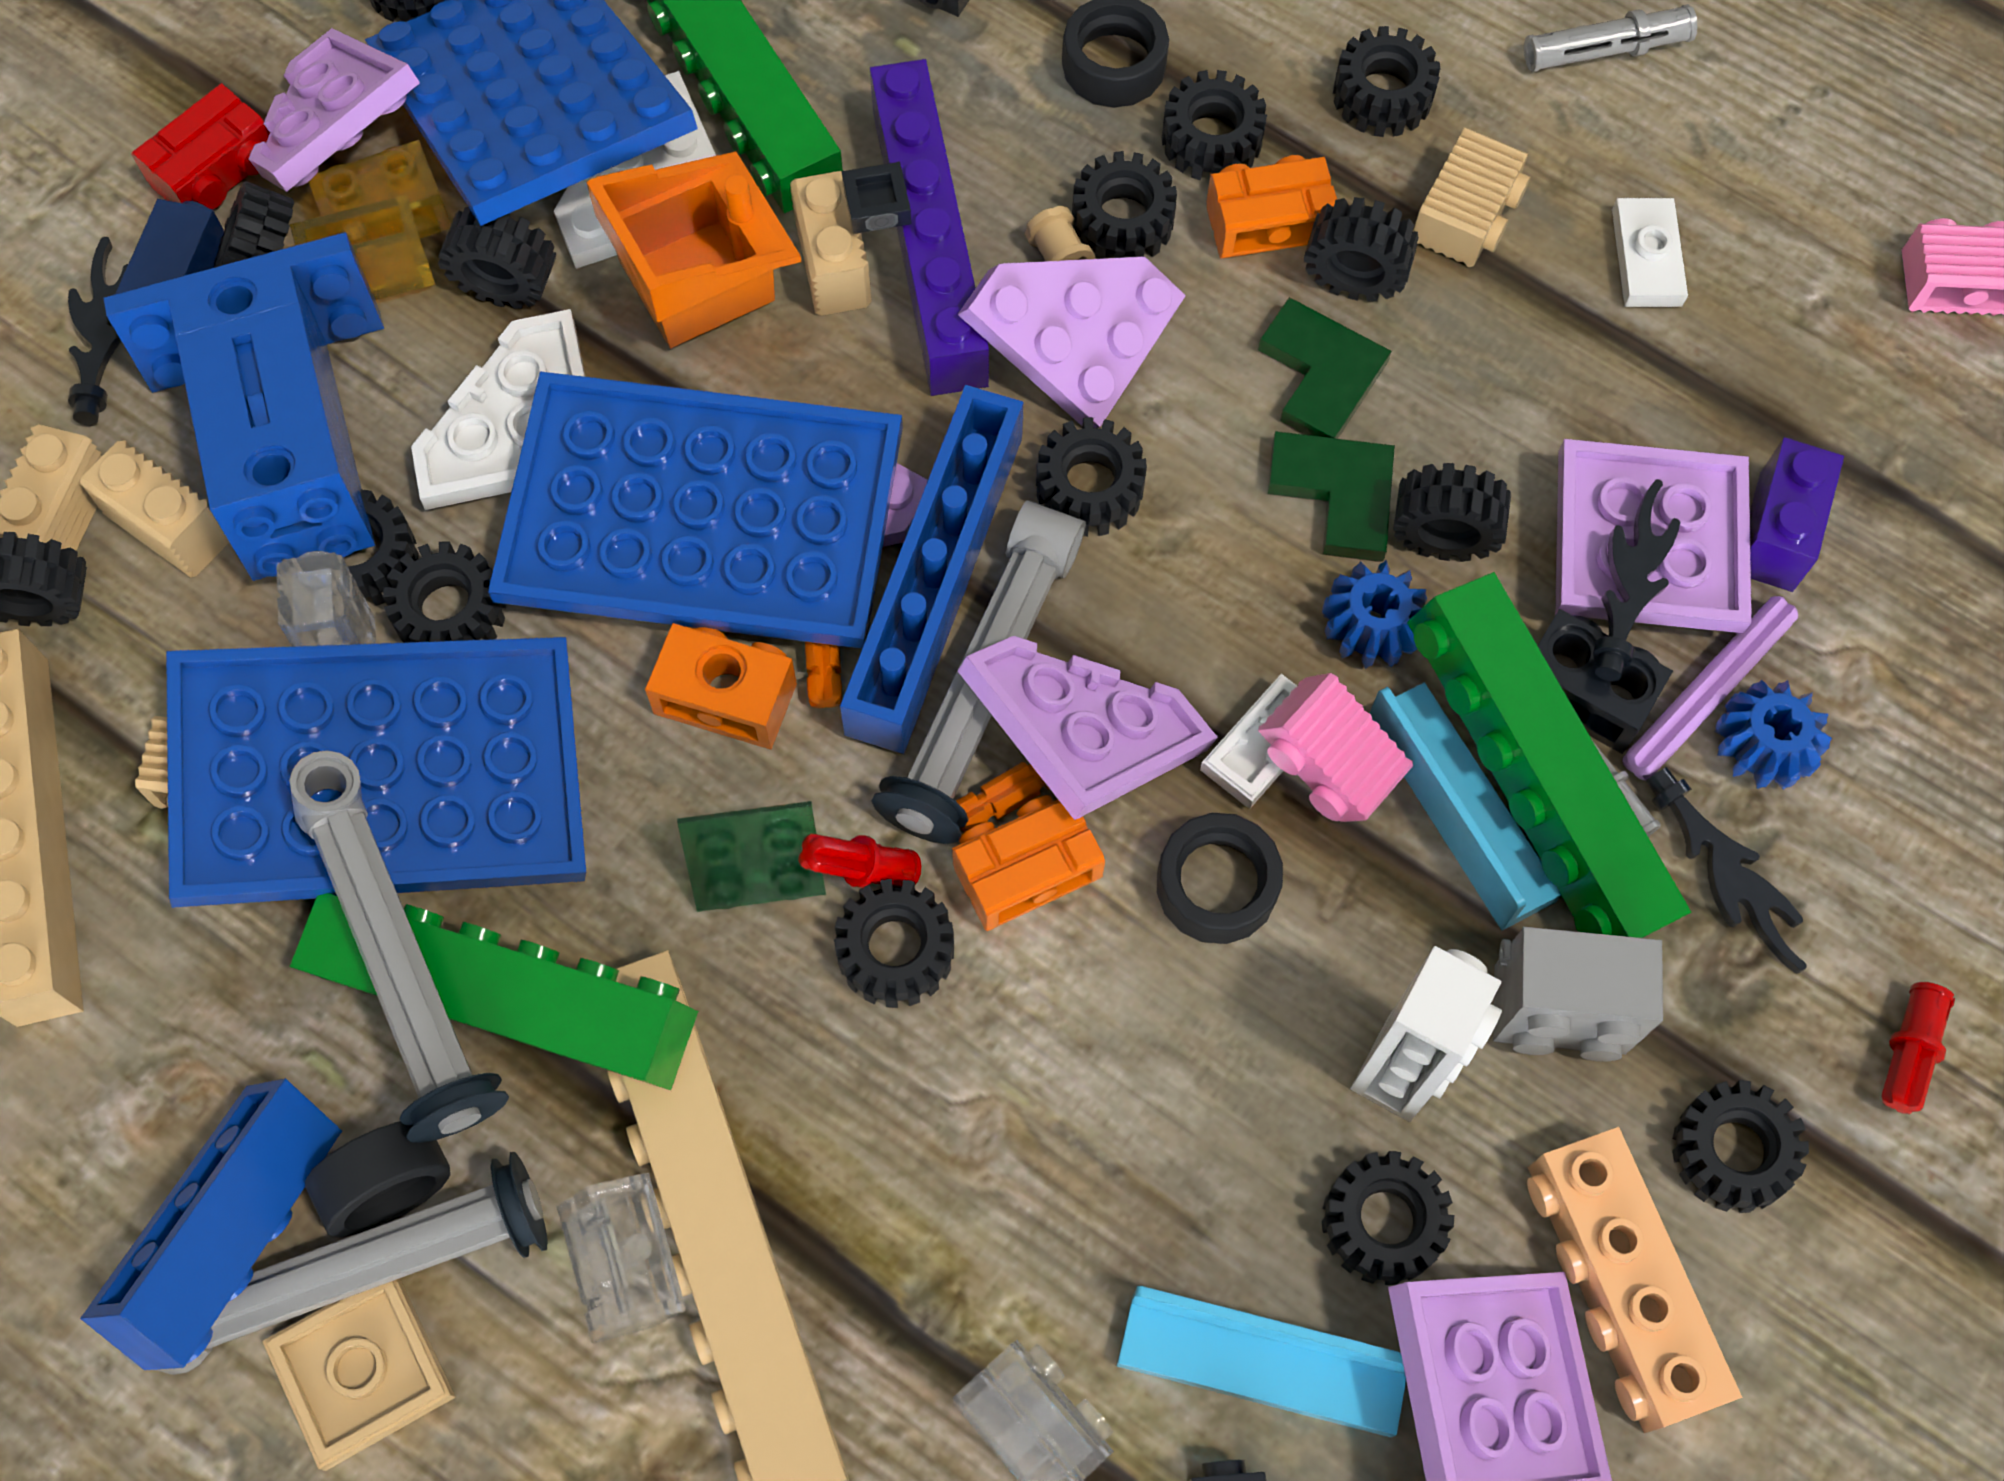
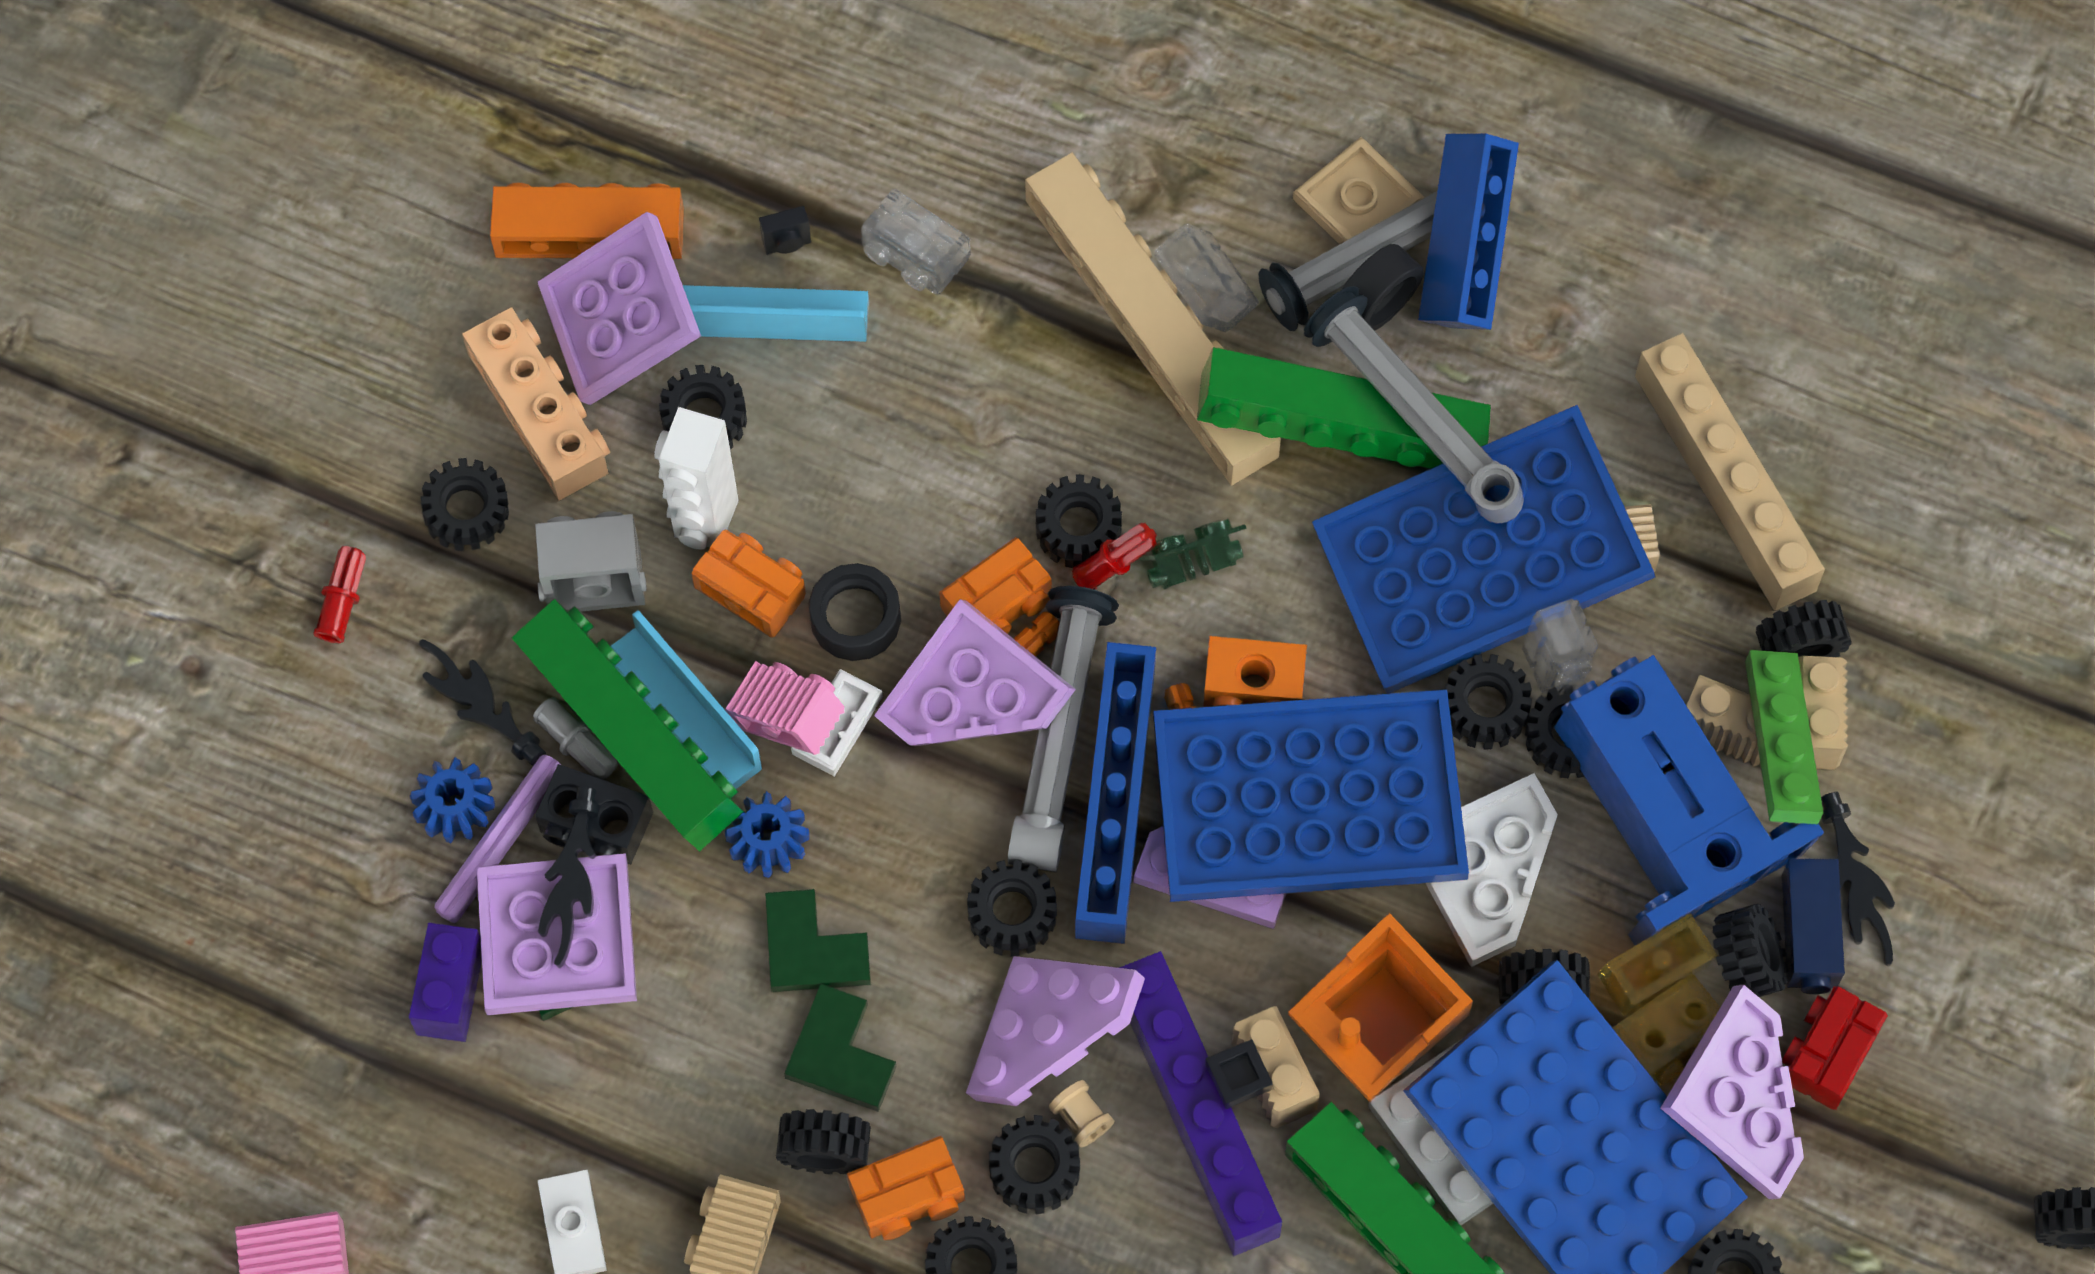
camera: 170 degrees right, 0 degrees up
black tyre [1393,463,1511,561] -> none
none -> orange brick [691,529,806,638]
none -> bright green plate [1745,650,1823,824]

